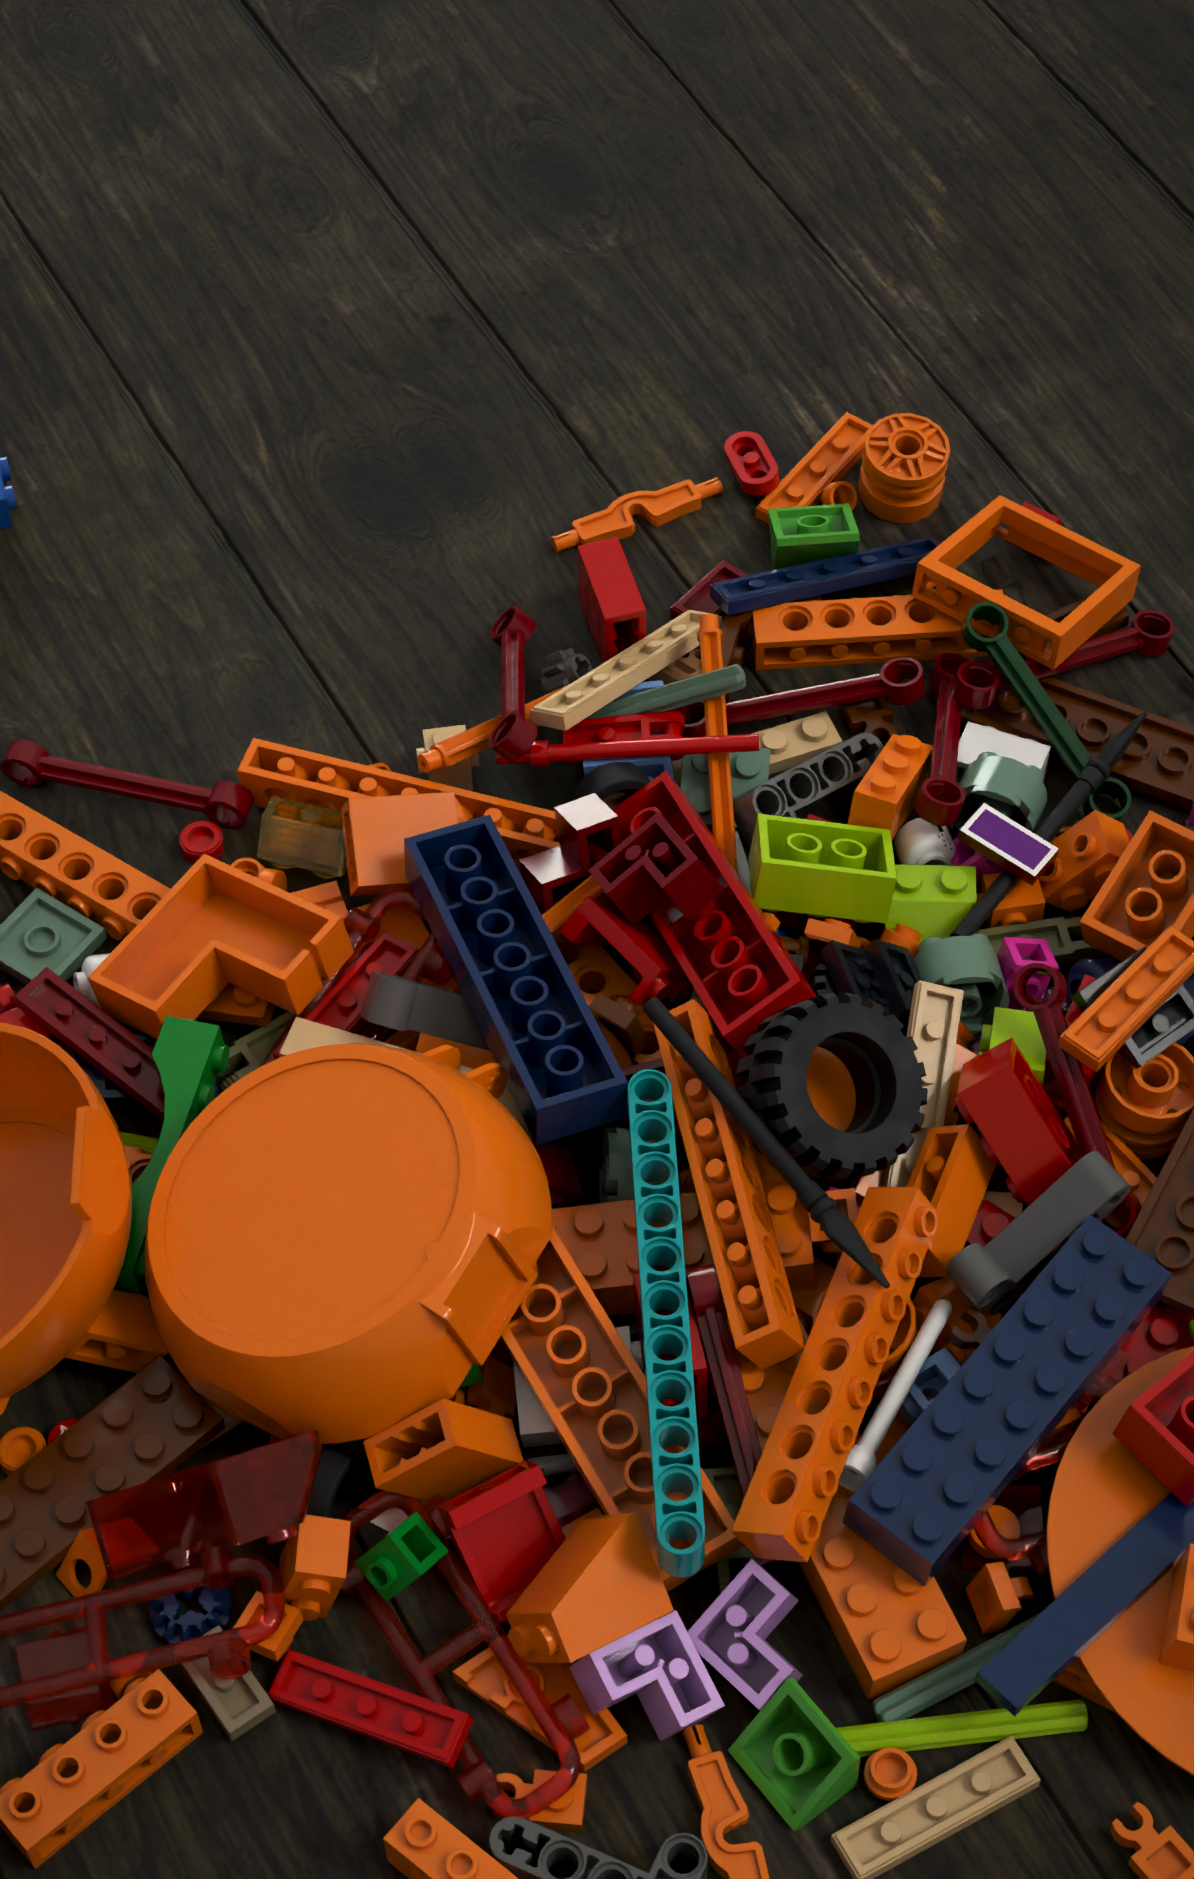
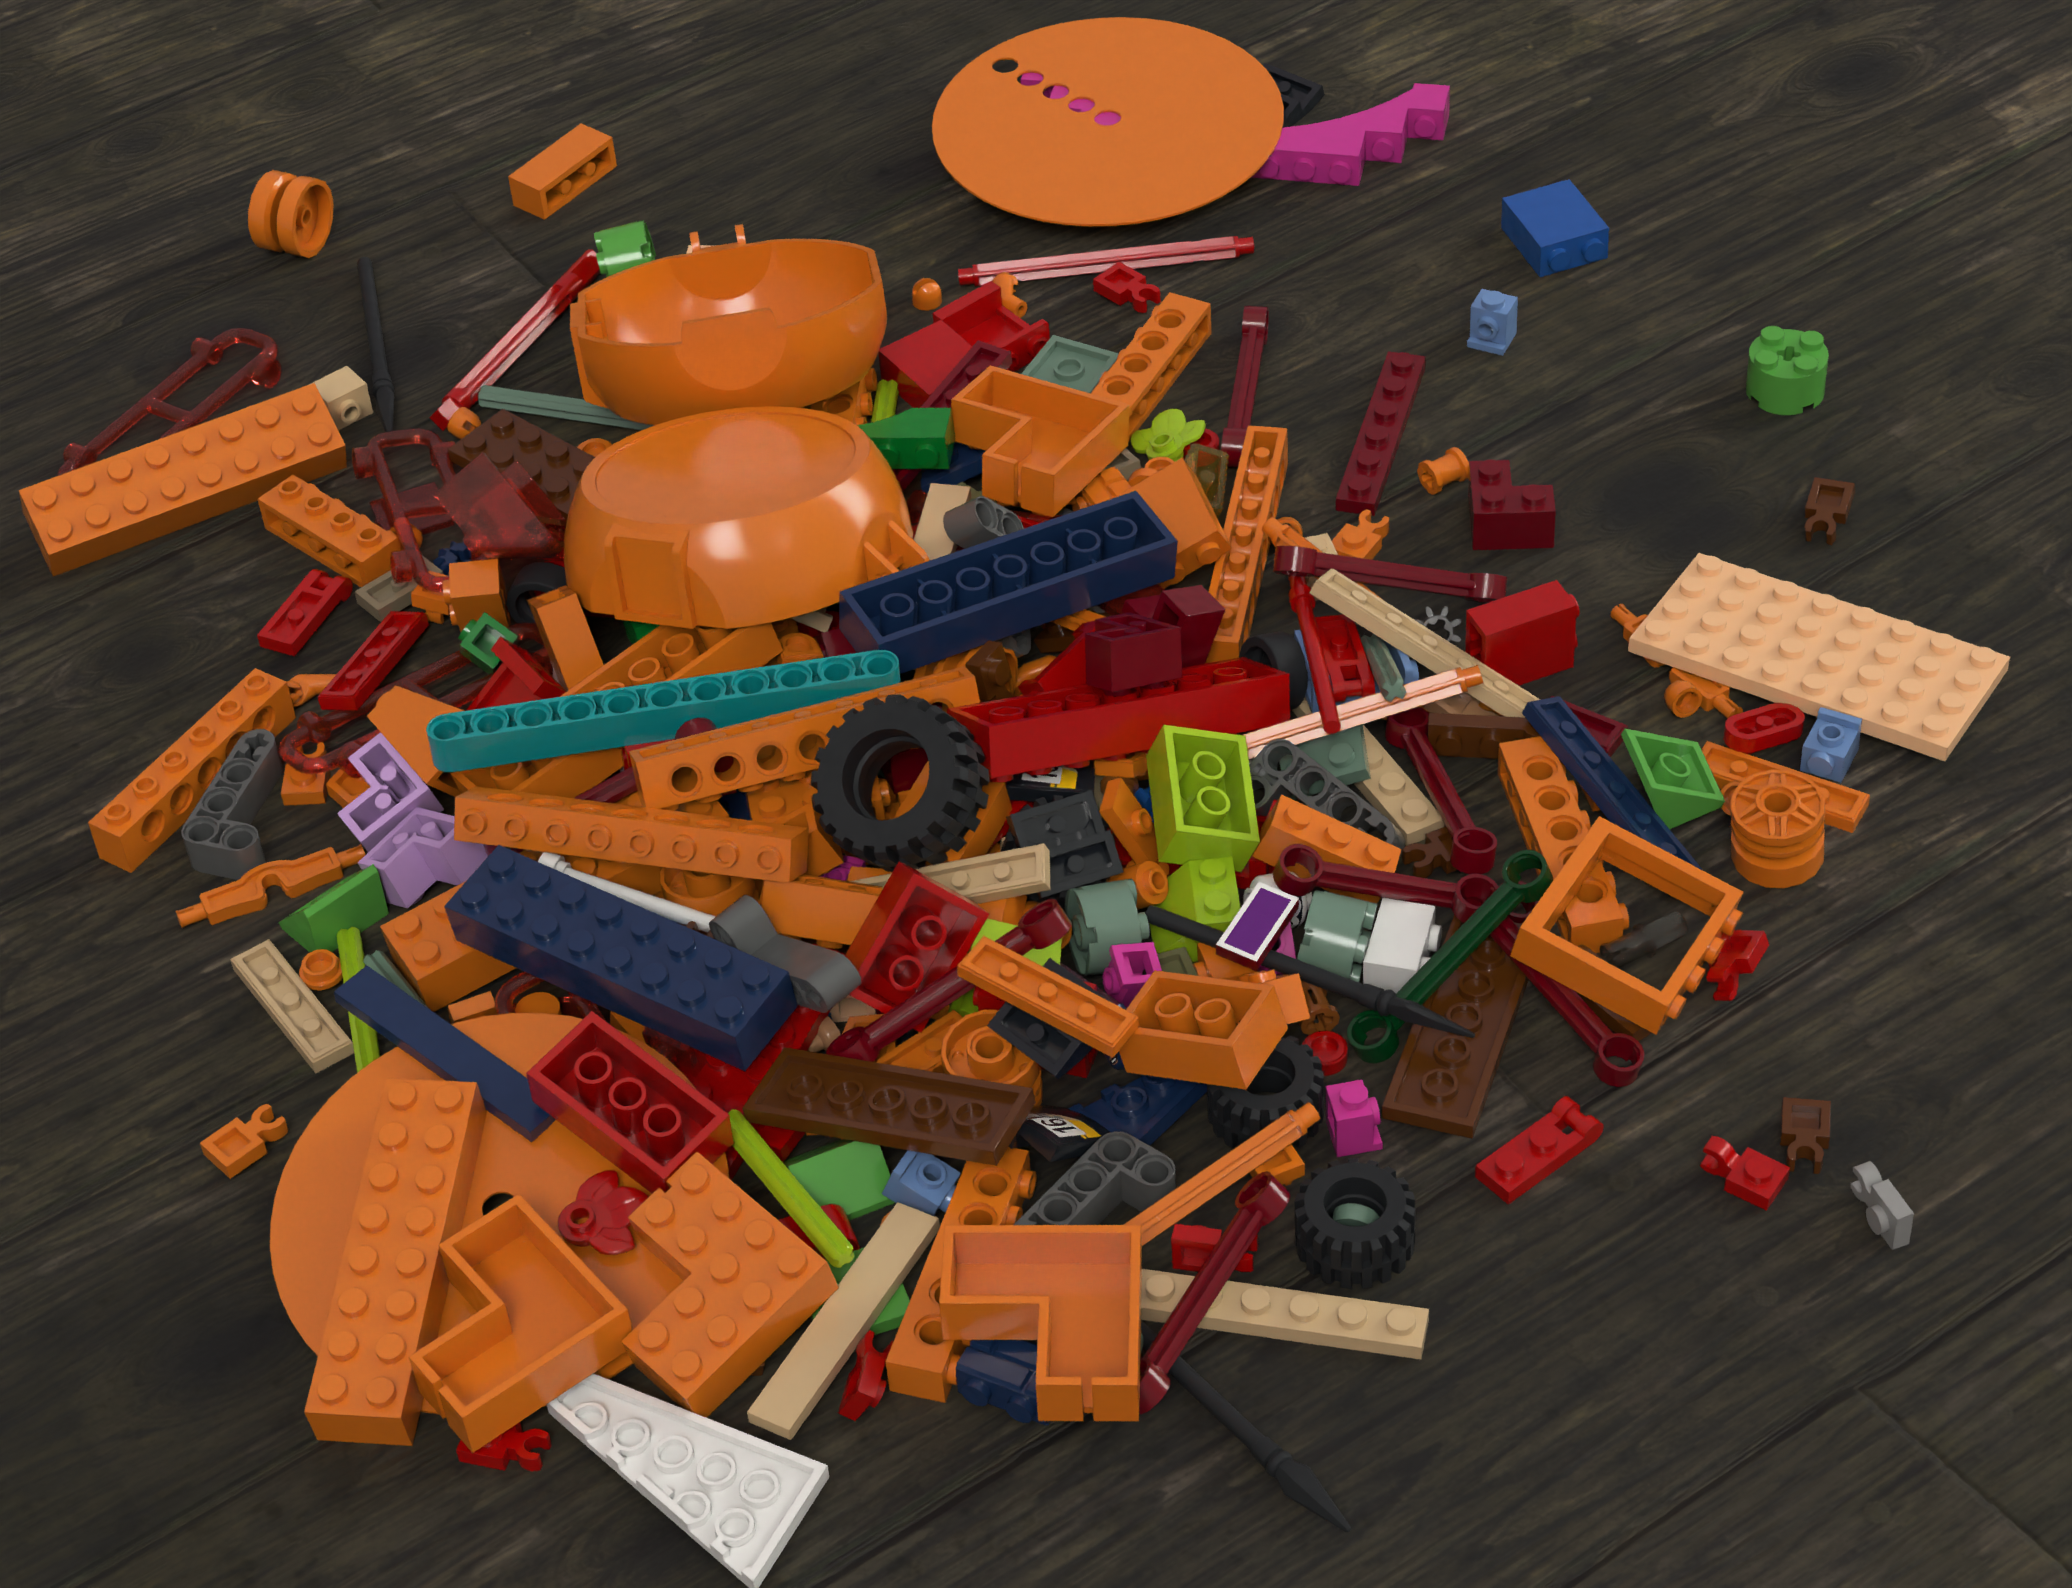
camera: 85 degrees right, 10 degrees down
black piece [643,997,890,1289] -> none
none -> red plate [257,569,353,656]
none -> orange arm [287,674,336,707]
none -> lime plate [1131,409,1206,462]
none -> orange plate [1332,509,1389,560]
none -> dark red plate [1336,351,1426,516]
none -> orange bush [1417,447,1469,495]
none -> medium blue brick [1467,289,1518,356]
none -> dark red brick [1468,459,1556,550]
none -> light nougat plate [1628,553,2010,761]
none -> orange hinge [1664,680,1702,718]
none -> bright green brick [1746,326,1829,415]
none -> medium blue brick [1800,707,1862,783]
none -> reddish brown plate [1805,477,1855,545]

